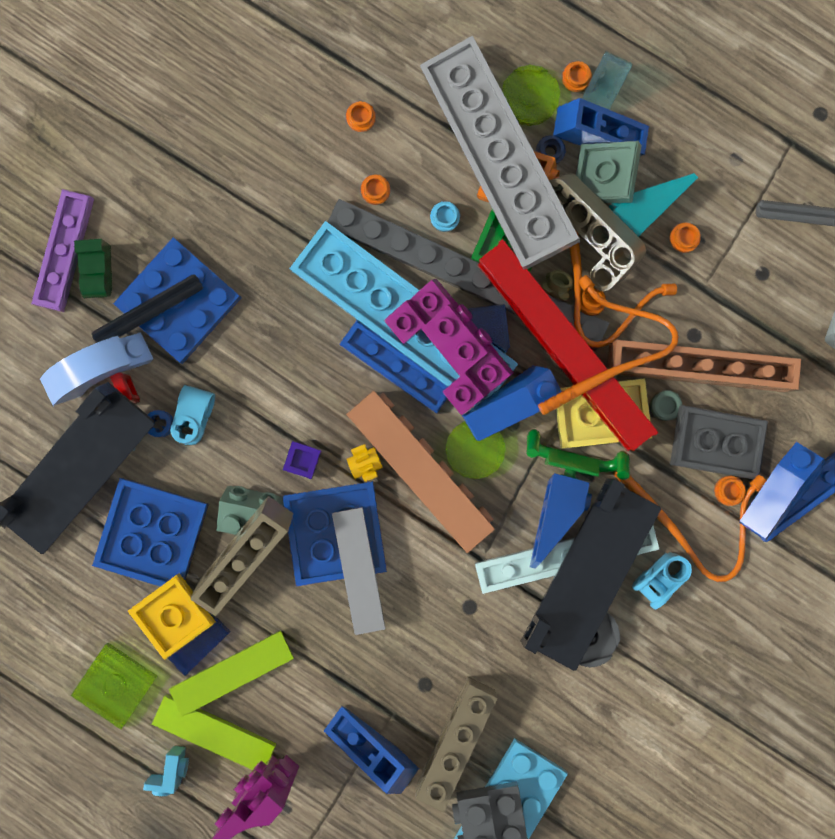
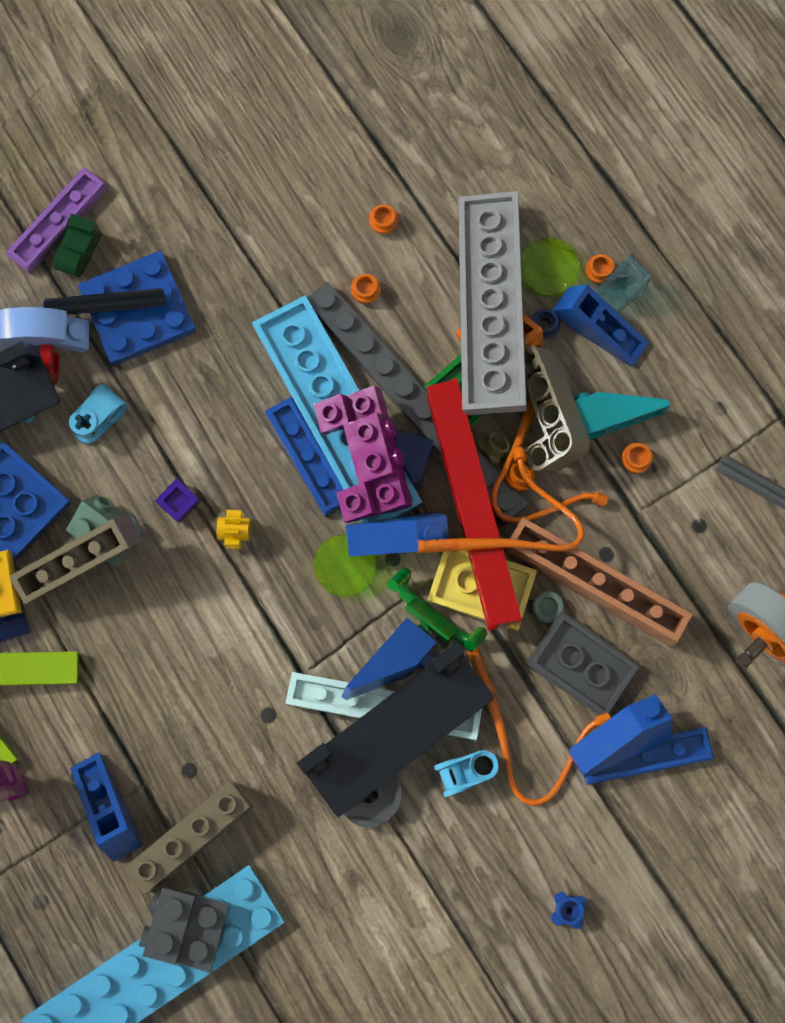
camera: 30 degrees right, 10 degrees down
blue bush [148,410,173,437] -> none
blue plate [283,481,387,586] -> none
light grey tile [332,507,386,635] -> none
nougat brick [346,391,495,553] -> none
medium azure plate [430,202,460,232] -> none
sand green tile [576,141,642,203] -> none
orange plate [714,476,746,506] -> none
none -> blue plate [551,892,587,929]

